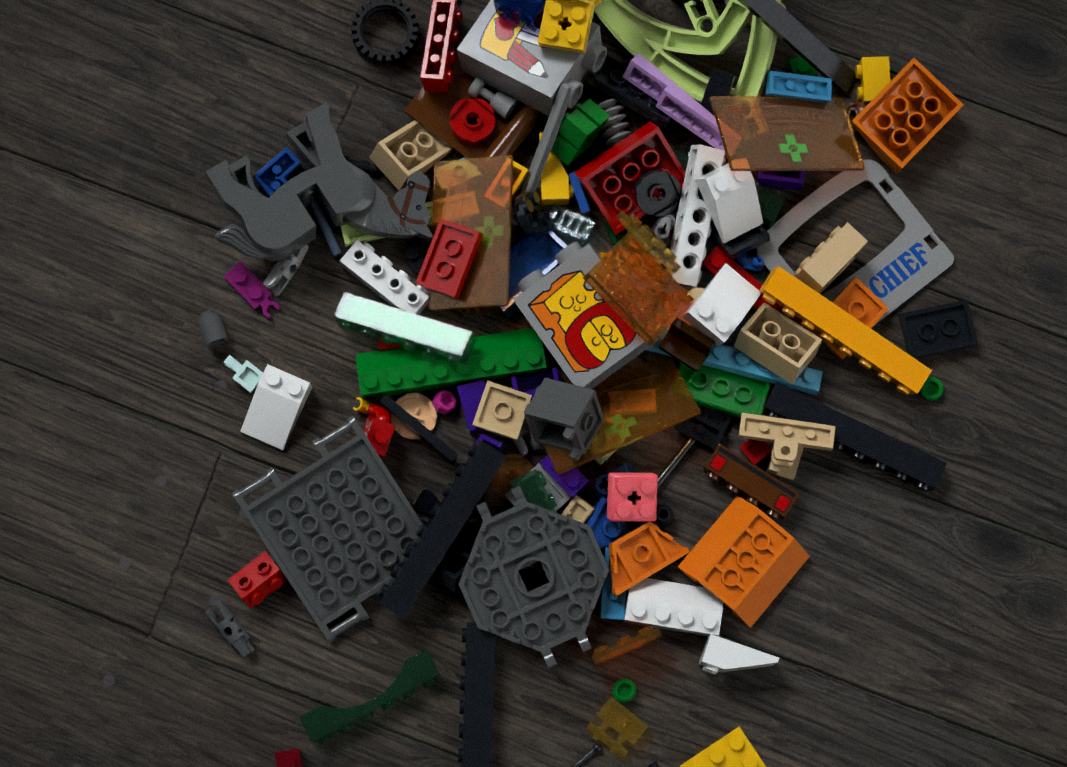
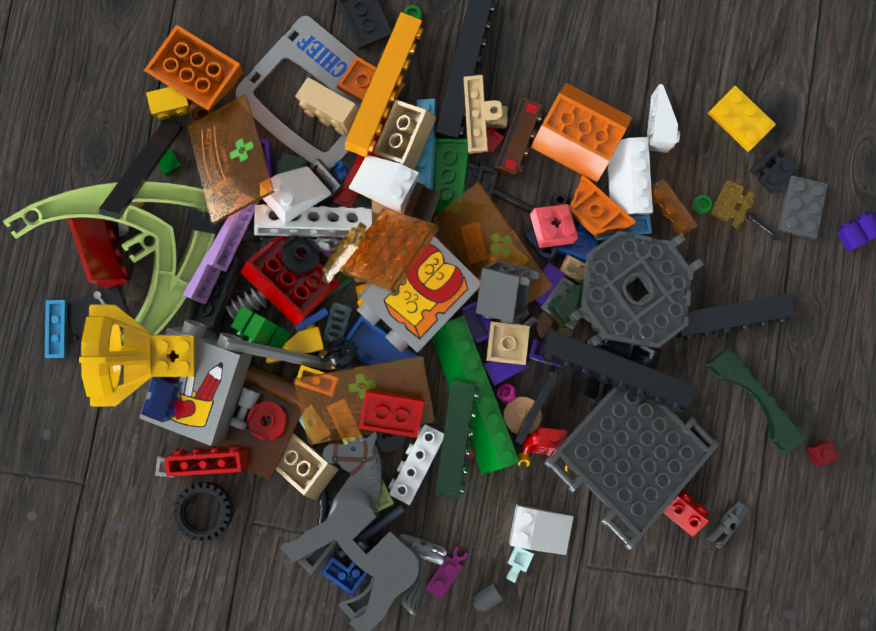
camera: 100 degrees left, 5 degrees up
dark azure plate [766,71,832,103] -> none

